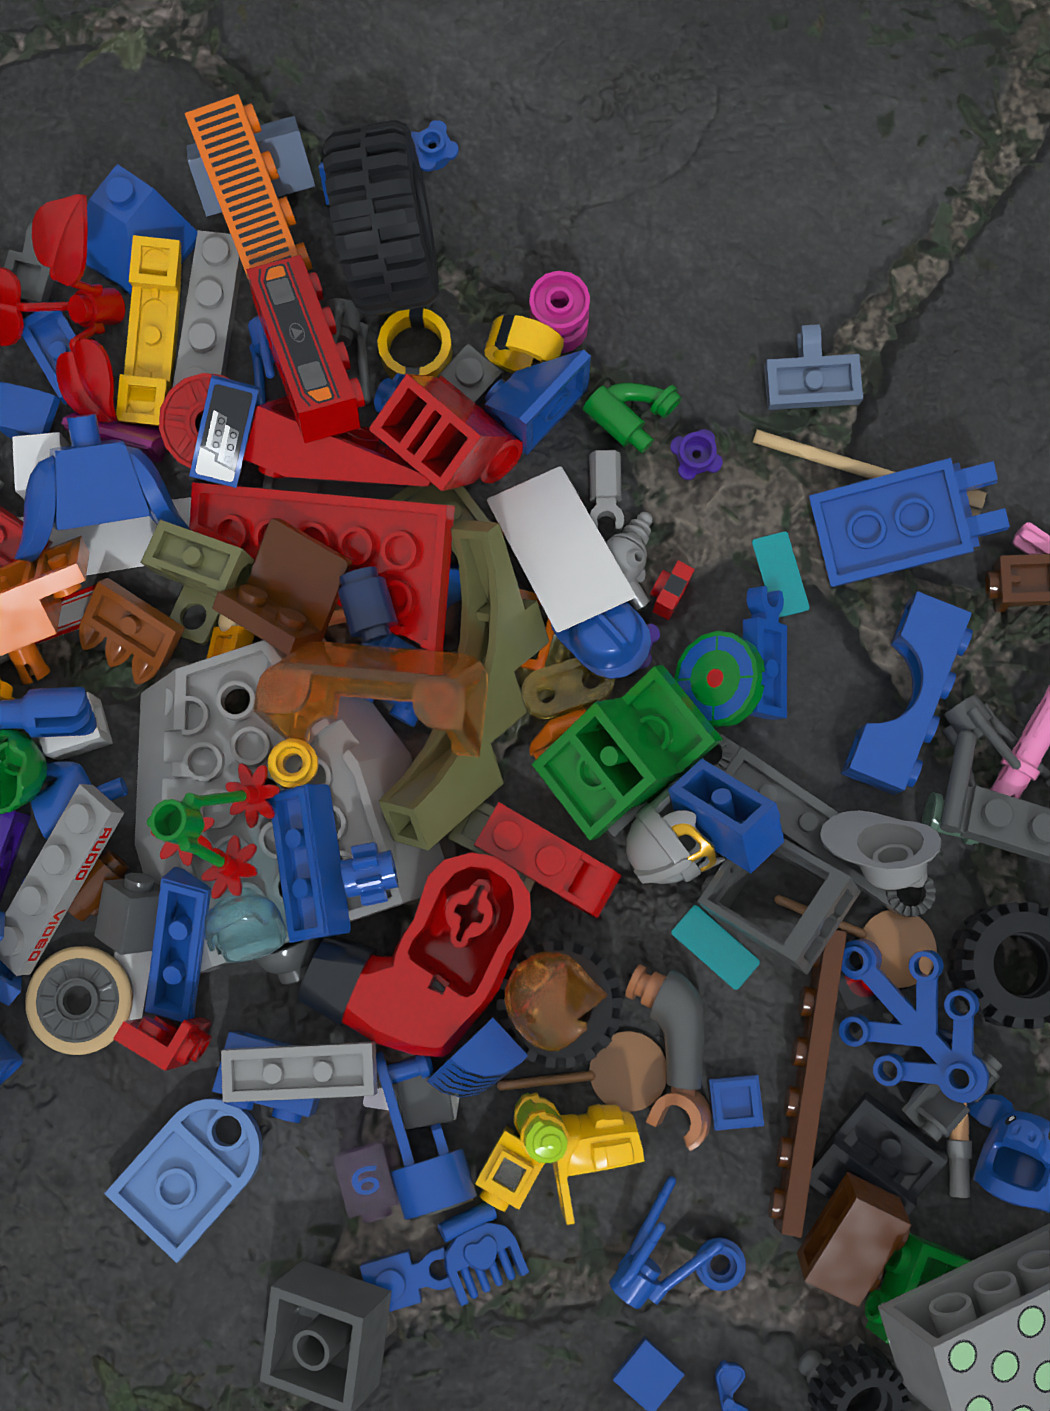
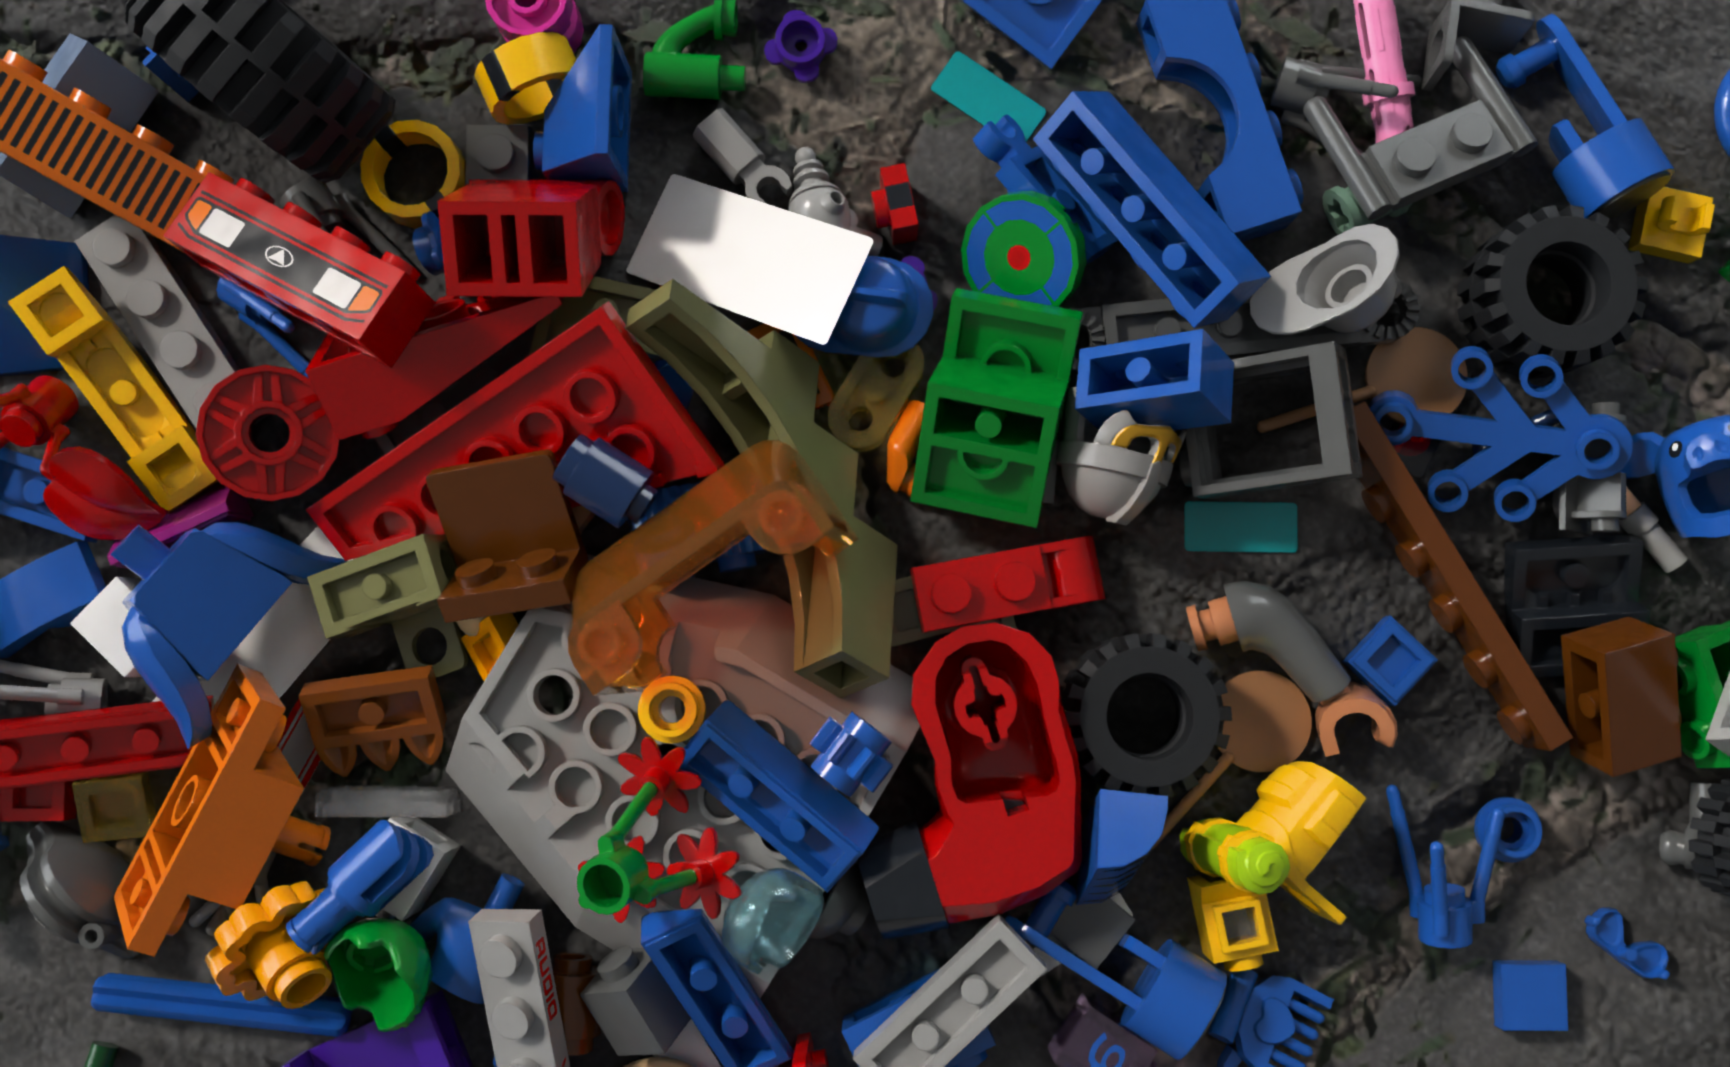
camera: 40 degrees left, 5 degrees up
slope [189,375,260,488] -> none
clear orange piece [505,951,607,1052] -> none
none -> clear tile [315,786,463,818]
none -> blue brick [1033,91,1271,328]

